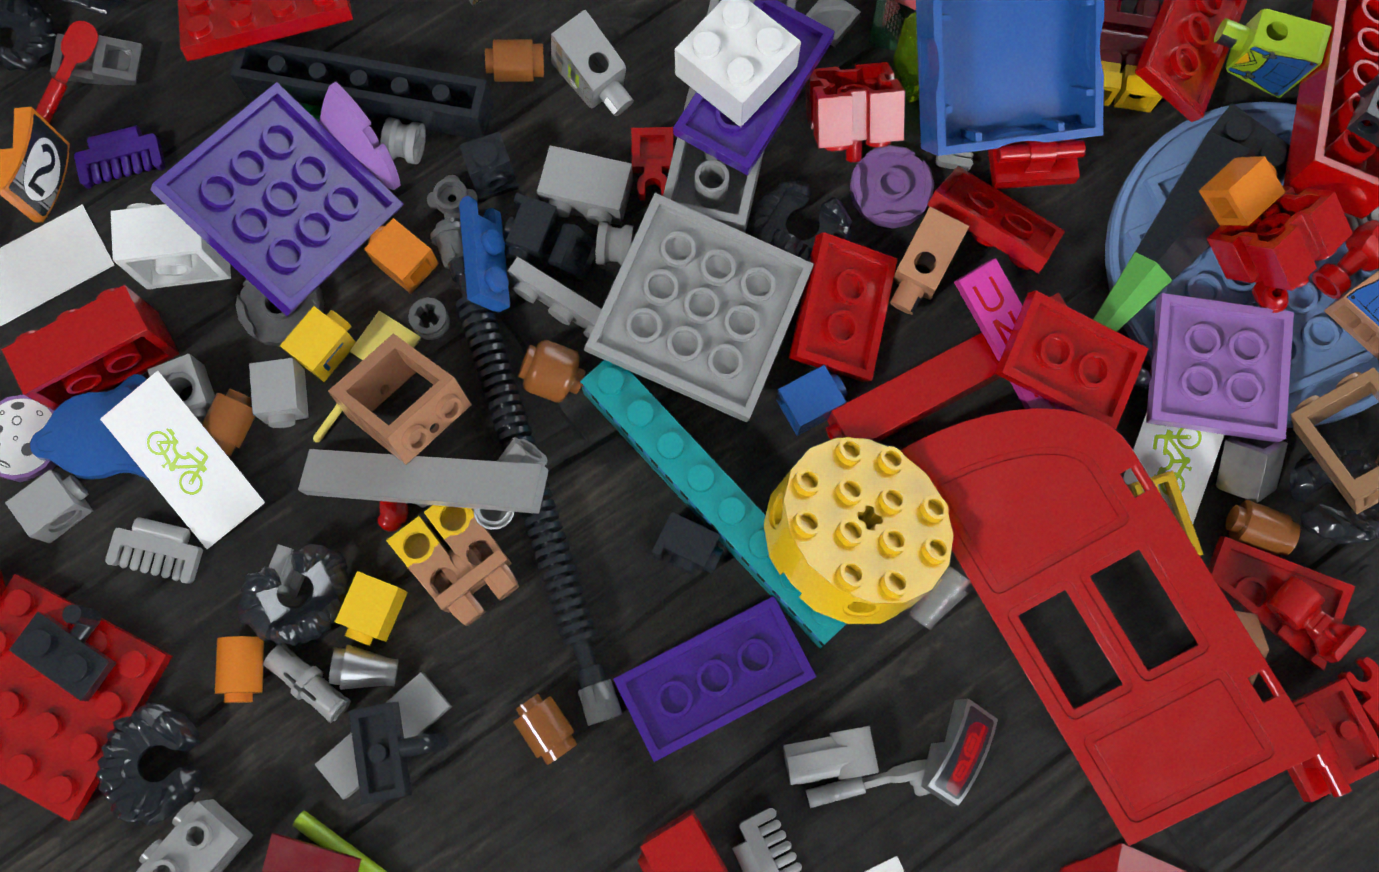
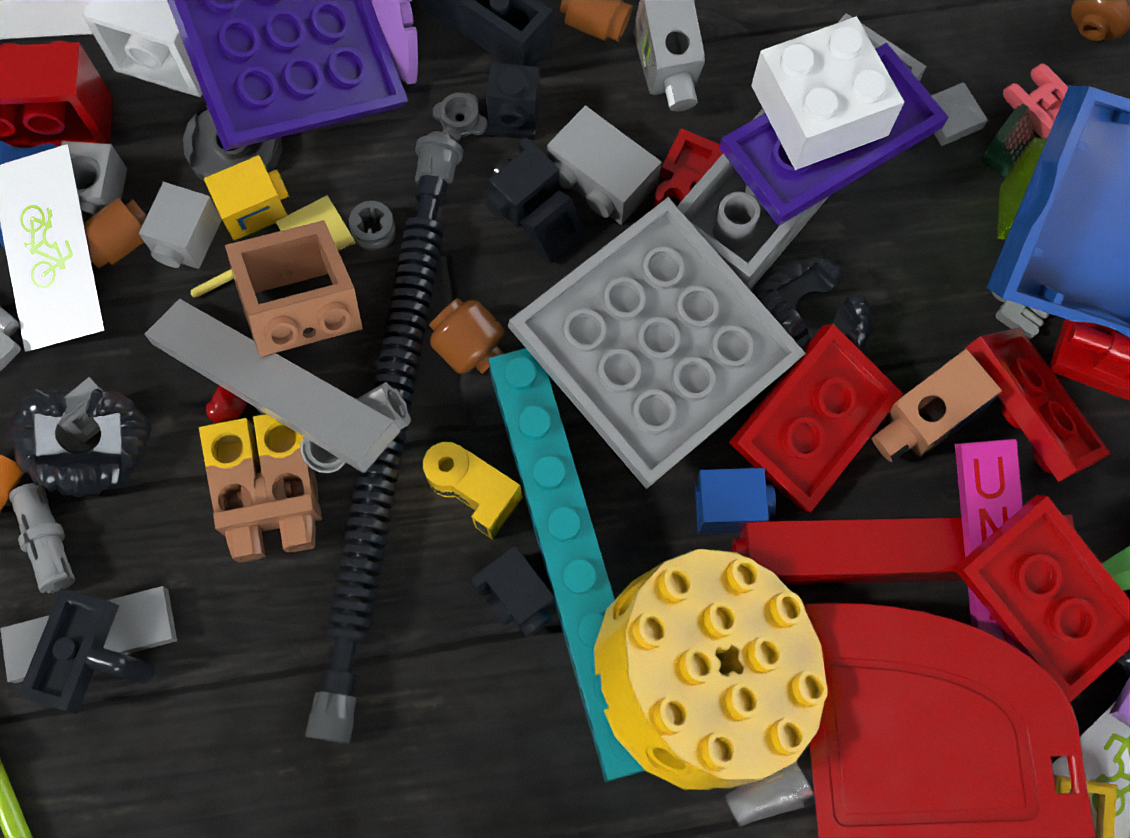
camera: 25 degrees right, 5 degrees down
flat silver cone [329,644,398,690] -> none
yellow brick [335,571,408,646] -> none
orange brick [365,218,439,294] -> none
light grey wheel [380,117,425,164] -> none
blue hinge [459,196,510,313] -> none
light grey plate [508,257,602,339] -> none
dark orange brick [513,693,578,765] -> none
light grey wheel [596,222,634,266] -> none
dark purple plate [613,596,816,762] -> none
brick [806,62,905,162] -> none
medium lavender tile [849,145,934,228] -> none
none -> yellow leg [423,442,523,540]

